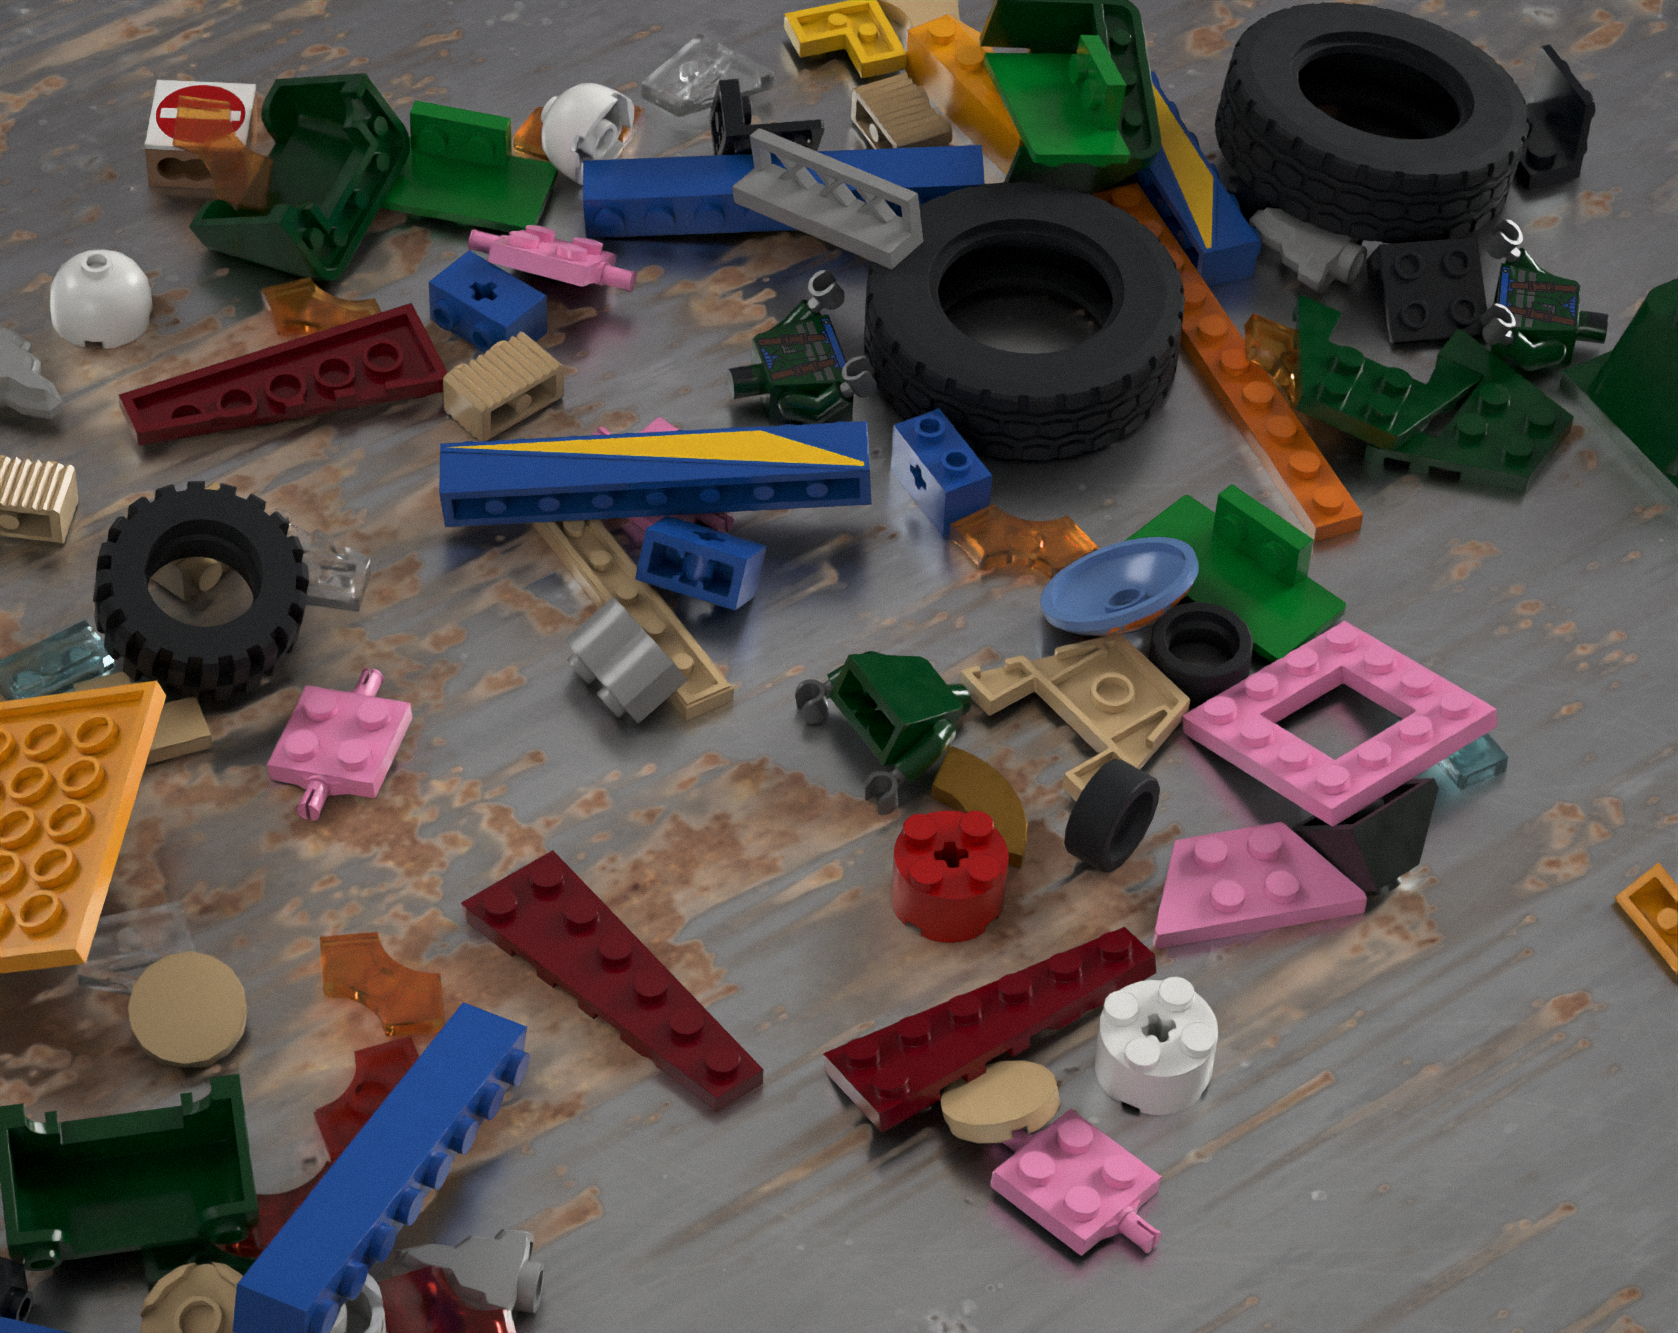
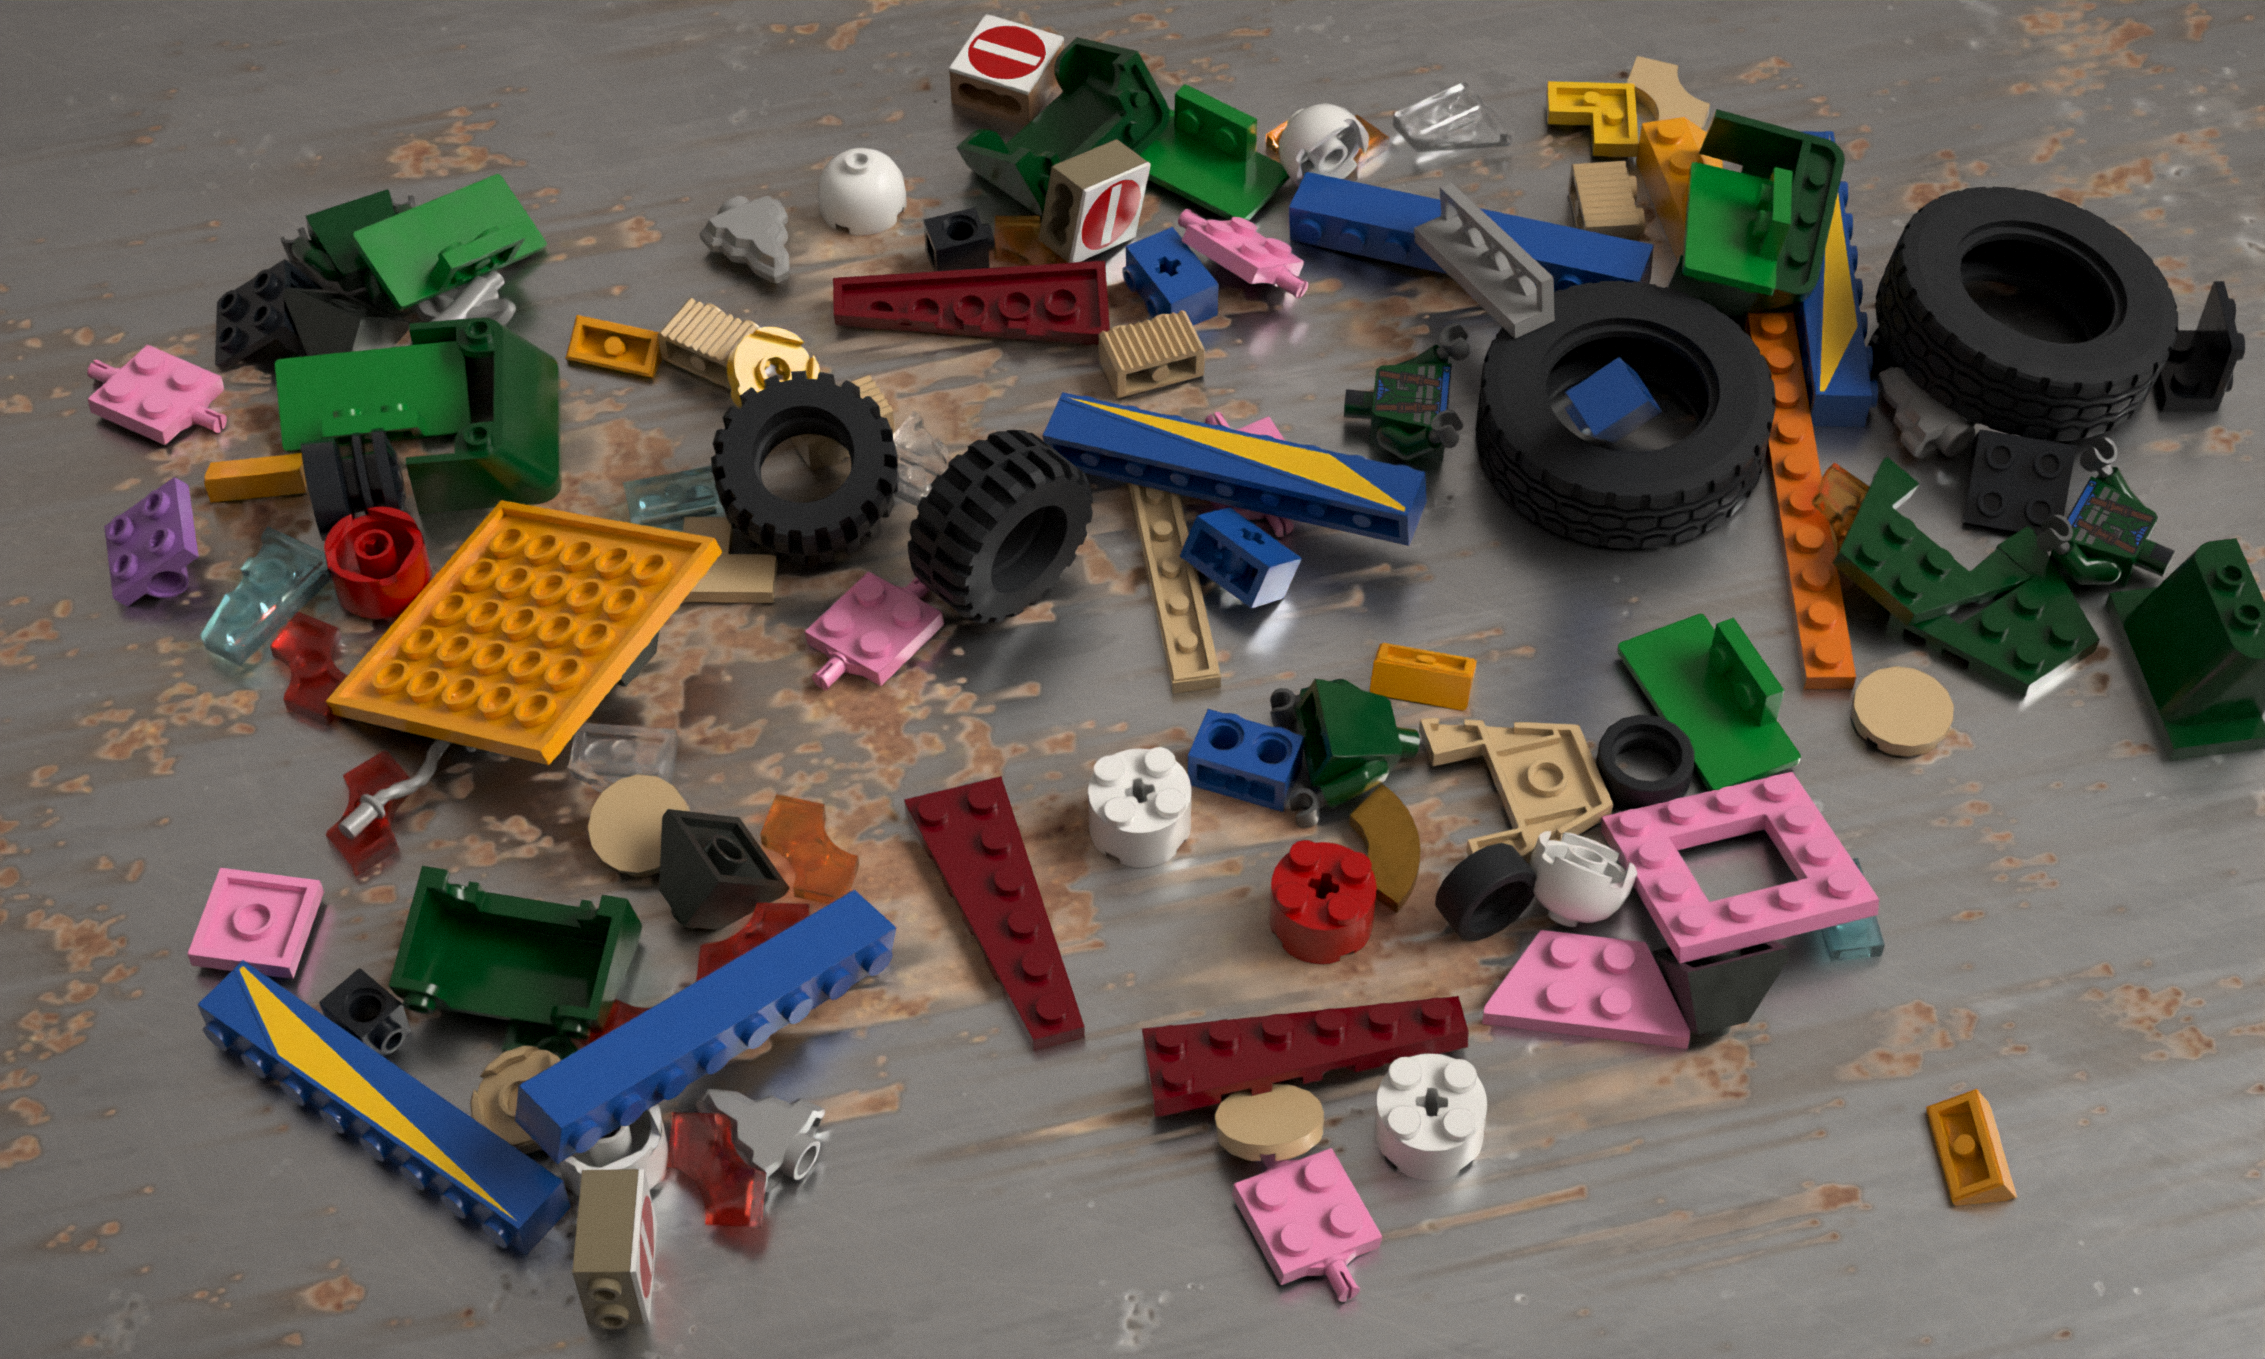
camera: 25 degrees right, 5 degrees up
clear orange tile [172,95,274,210] -> none
light grey brick [564,597,688,724] -> none
black bracket [709,79,825,155] -> none
blue brick [890,408,992,537] -> none
clear orange tile [950,503,1099,580] -> none
medium blue dish [1040,537,1199,636] -> none
none -> pearl dark grey slope [659,809,790,930]
none -> yellow plate [727,326,820,408]
none -> black tyre [908,430,1093,623]
none -> black brick [923,207,995,271]
none -> piece [1038,139,1151,263]
none -> white brick [1088,747,1191,868]
none -> blue brick [1188,709,1304,812]
none -> light orange slope [1370,642,1477,711]
none -> white cylinder [1529,831,1638,927]
none -> blue brick [1565,357,1662,443]
none -> tan tile [1851,666,1954,757]

